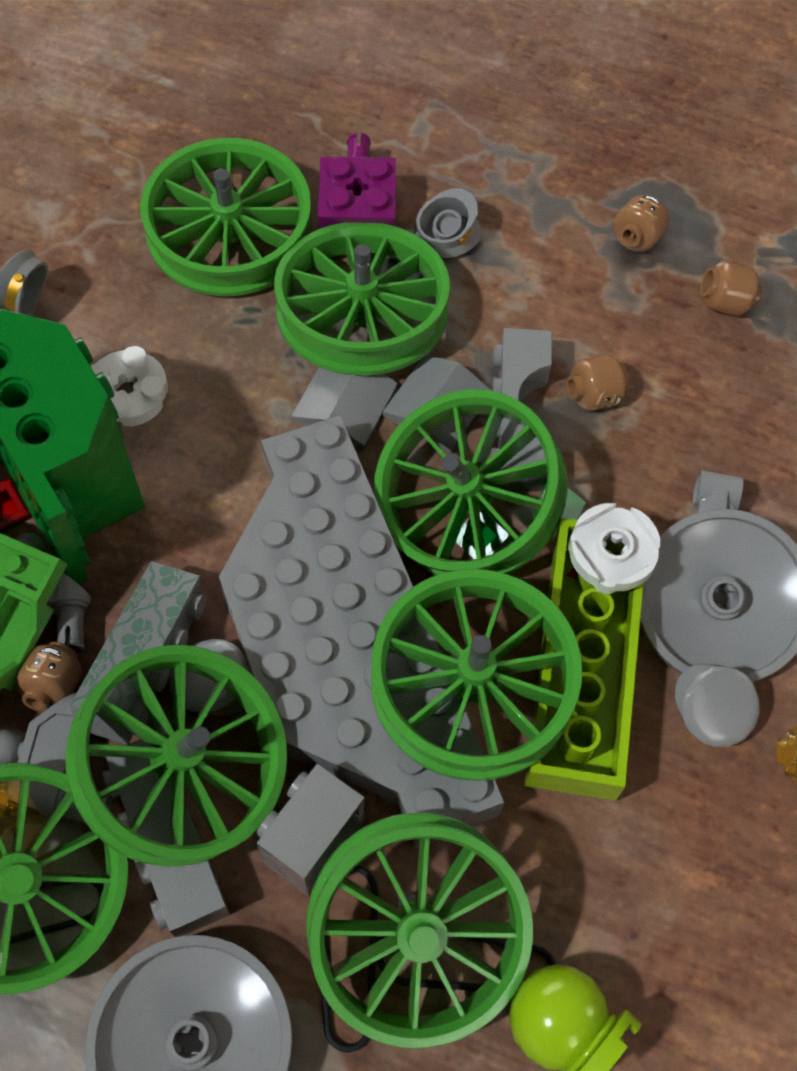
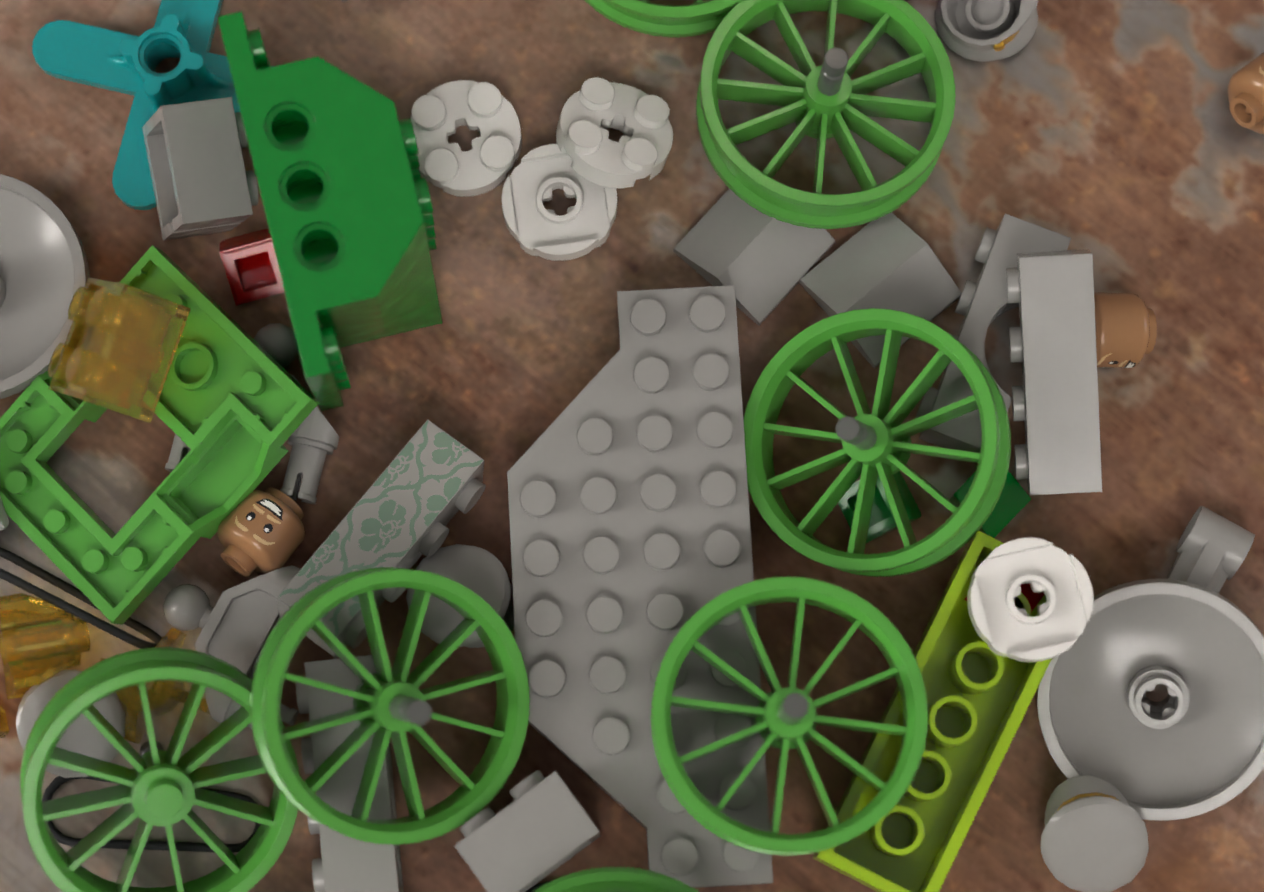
camera: 20 degrees right, 15 degrees up
none -> white plate [502,143,617,261]
none -> white plate [556,77,673,189]
none -> light grey brick [1006,249,1102,495]

